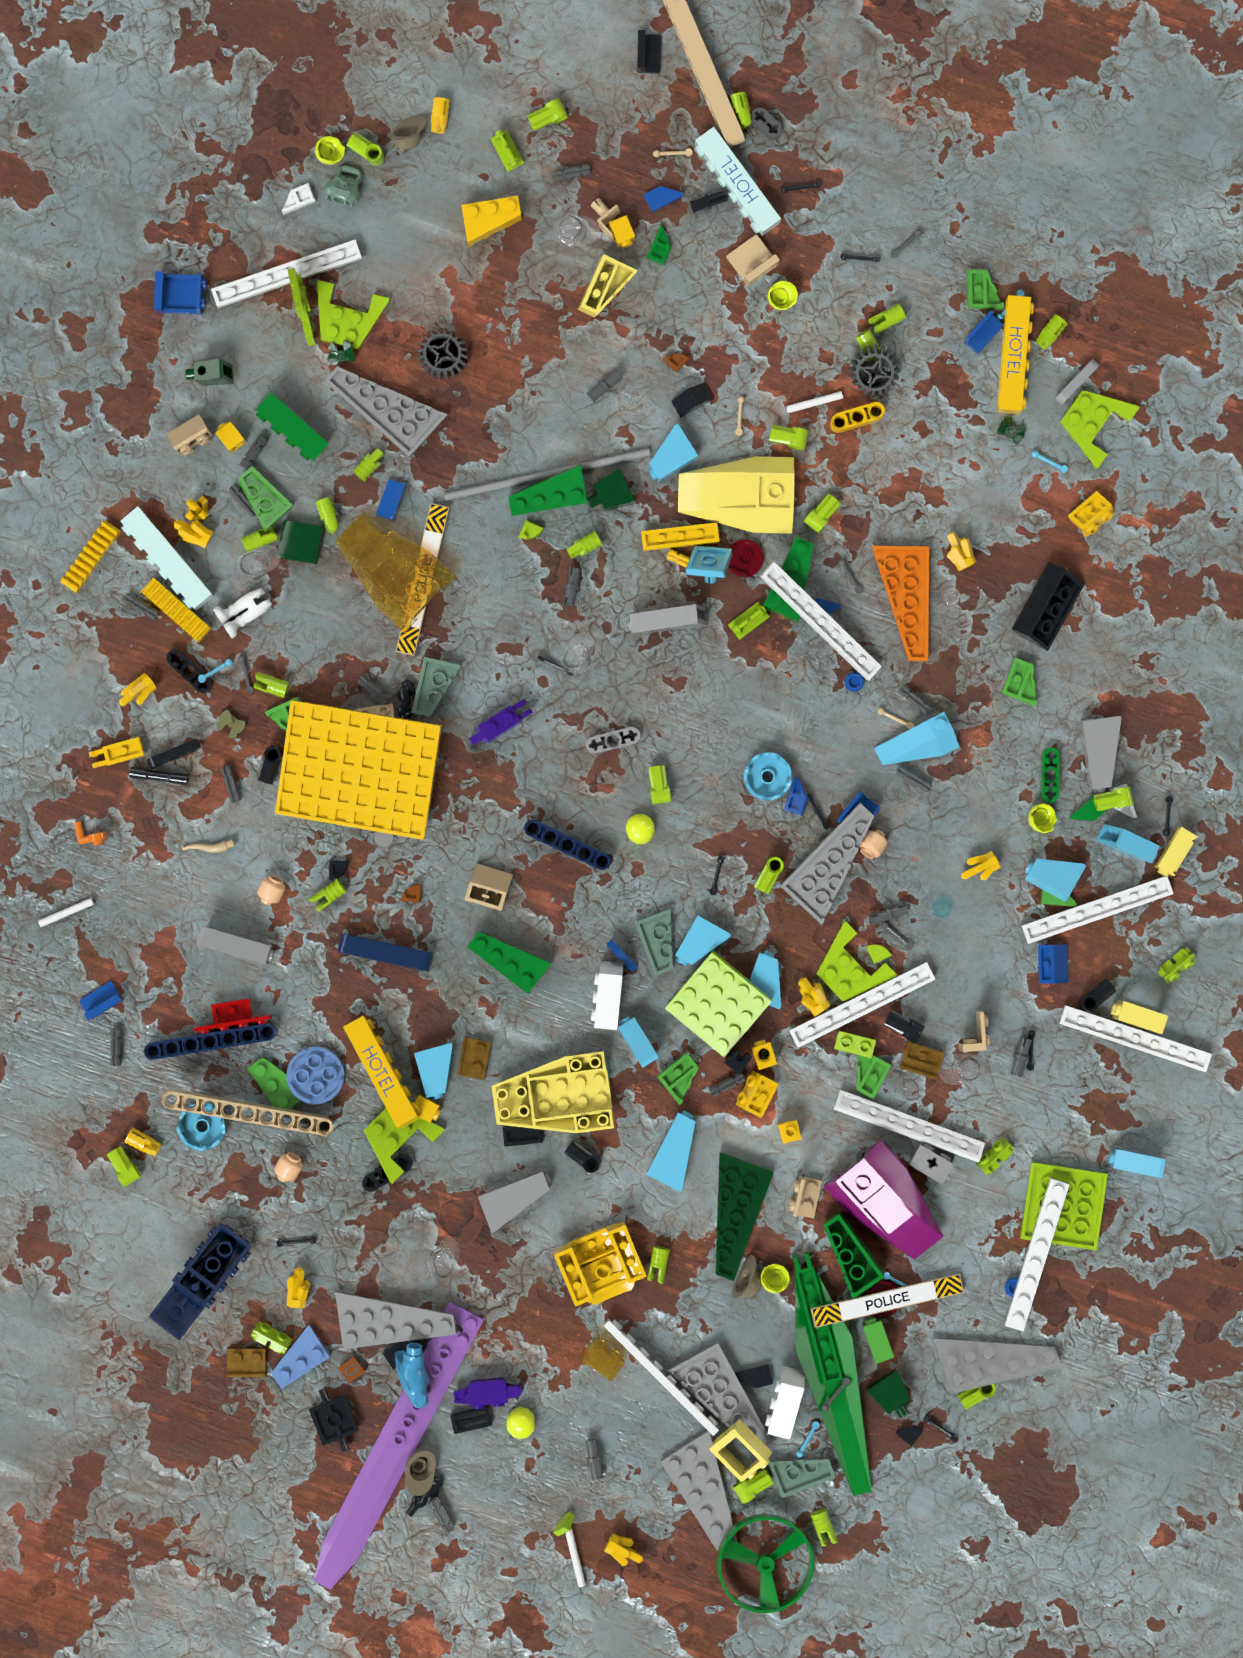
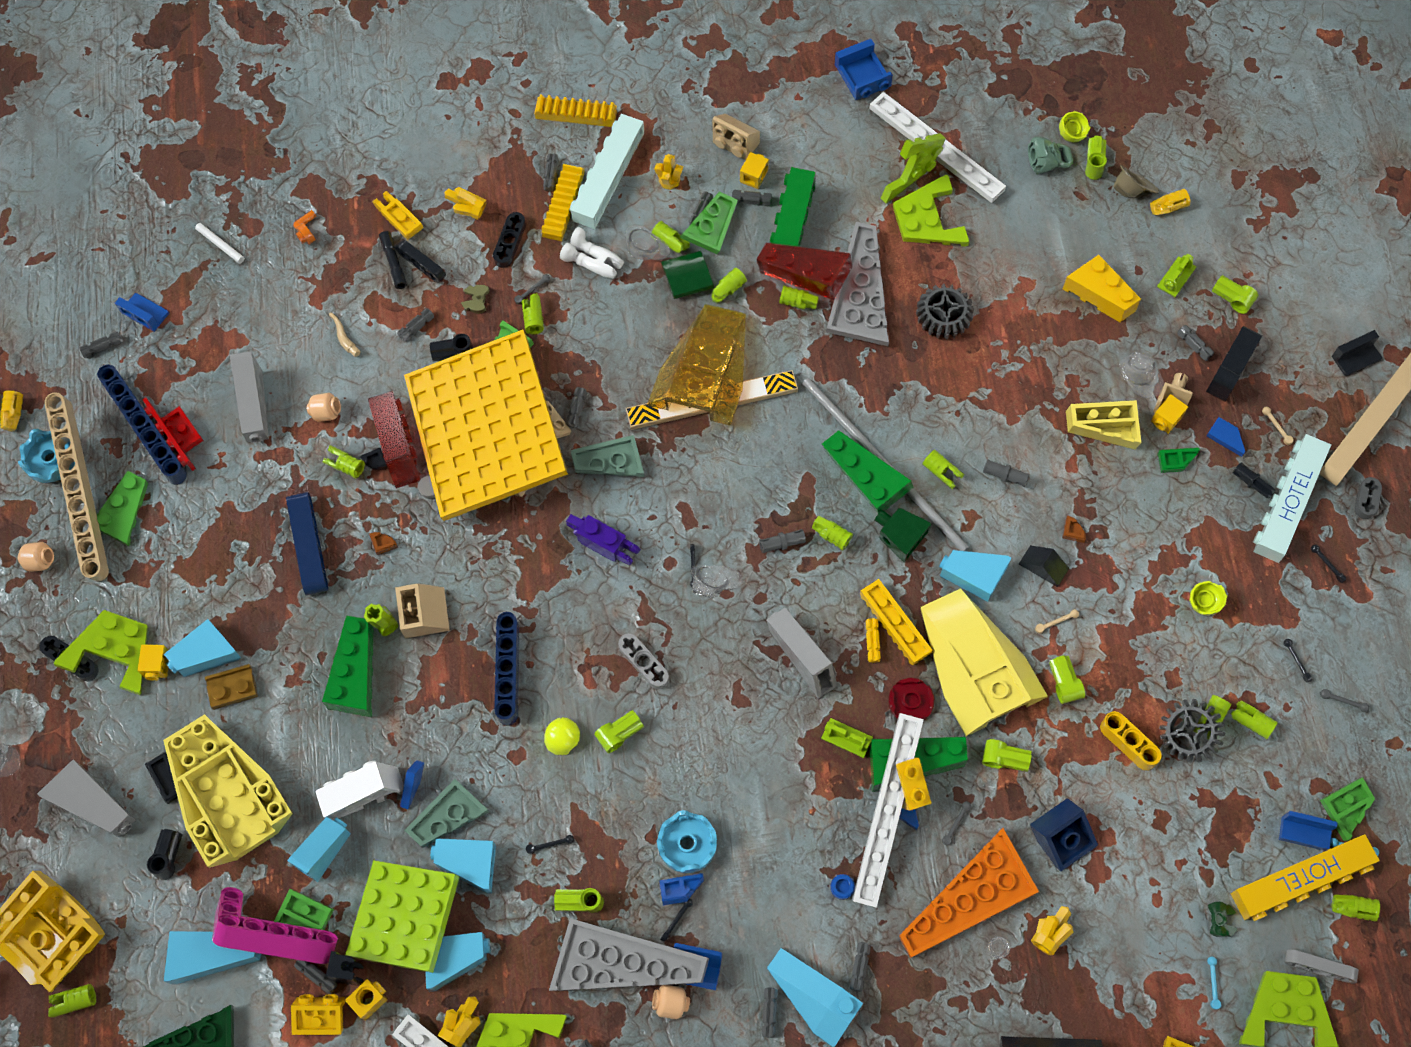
camera: 65 degrees right, 20 degrees down
yellow rock [174,519,214,548] -> none
dark green torso [185,359,233,385] -> none
medium azure hinge [198,659,233,683] -> none
white tile [282,183,316,215] -> none
medium blue tile [286,1047,344,1105] -> none
dark green piece [328,340,356,366] -> none
yellow brick [343,1016,420,1129] -> none
blue panel [376,479,407,522] -> none
black animal [396,679,415,719] -> none
lime tile [518,520,544,540] -> none
medium azure tile [686,546,732,584] -> none
tan bracket [726,235,780,287] -> none
lime hinge [729,92,752,130] -> none
white bar [786,391,843,413] -> none
tan hinge [877,708,914,730] -> none
none -> dark pink beam [212,887,338,964]
none -> lime piece [364,603,399,636]
none -> clear red wedge [368,391,421,488]
none -> clear red wedge [756,243,853,300]
none -> yellow bracket [896,758,931,811]
none -> lime hinge [922,450,965,489]
none -> dark blue slope [1030,798,1098,872]
none -> black beam [1206,326,1263,402]

